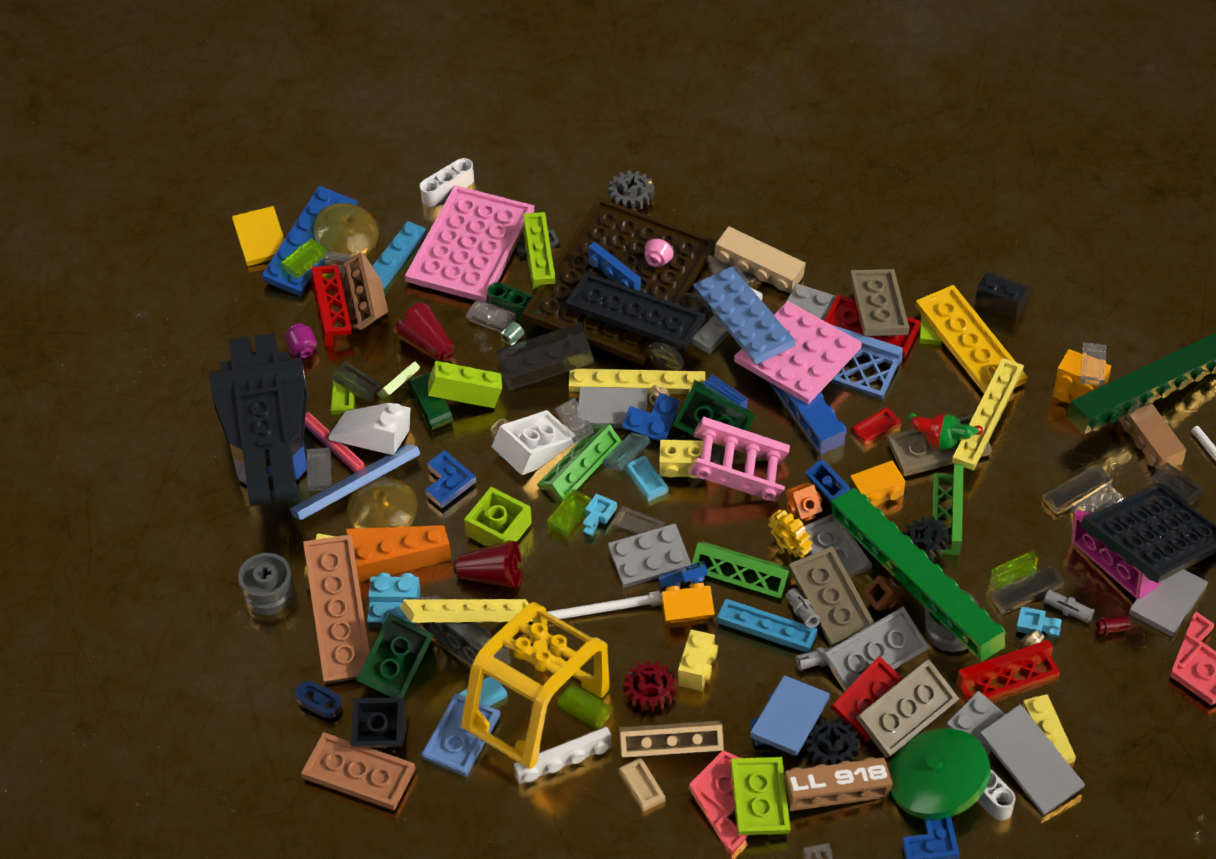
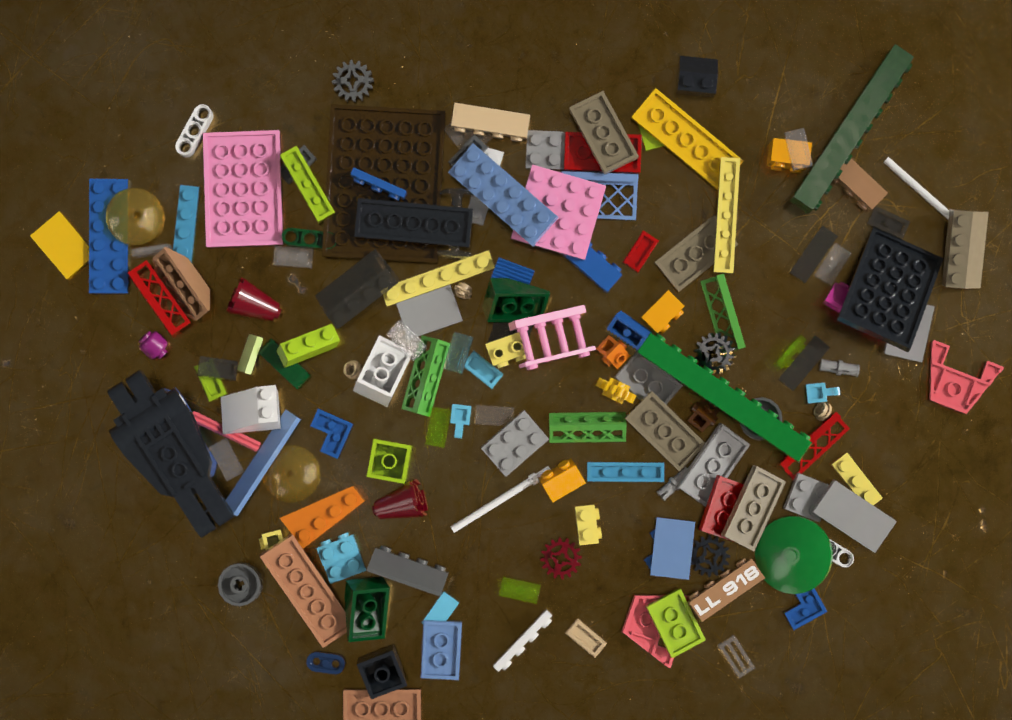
camera: 20 degrees left, 35 degrees up
clear neon green tile [281,238,328,279] -> none
light yellow plate [400,599,533,623] -> none
yellow windscreen [460,602,609,769] -> none
sand green hose [500,321,524,346] -> none
tan brick [619,721,724,757] -> none
blue plate [622,393,681,443] -> none
bright pink cone [645,239,673,267] -> none
blue plate [659,560,708,587] -> none
light grey pin [786,588,820,628] -> none
piece [908,413,983,451] -> none
dark red pin [1096,616,1129,636] -> none

